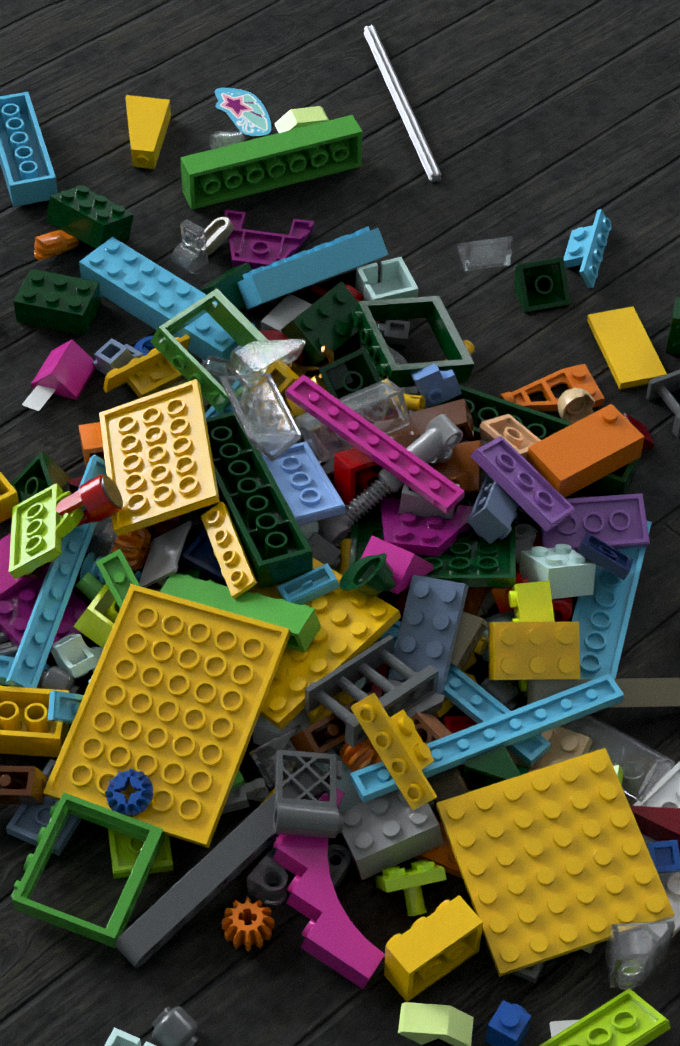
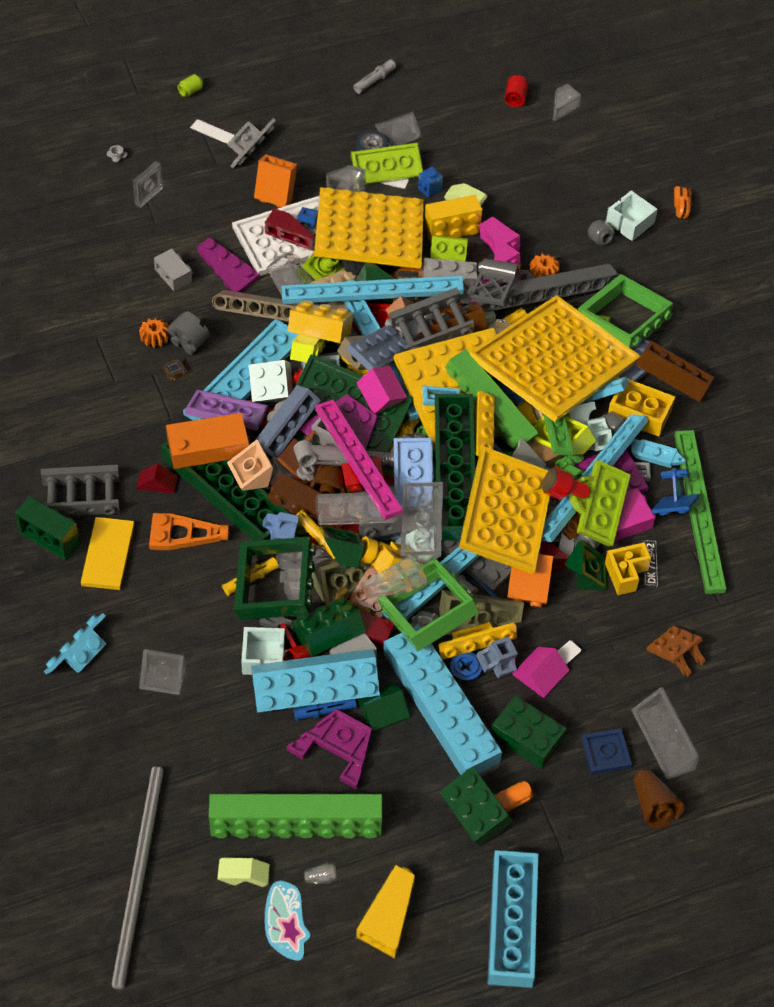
camera: 160 degrees left, 5 degrees up
blue gear [105,769,153,816] -> none
clear plate [171,219,208,274] -> none
dark tan tile [193,217,234,256] -> none
dark green piece [339,553,396,597] -> none
yellow bracket [351,693,437,810] -> none
medium lavender tile [470,436,576,532] -> none
dark green slope [513,257,571,312] -> none
tan hair [557,387,595,423] -> none
dark blue tile [577,532,633,580] -> none

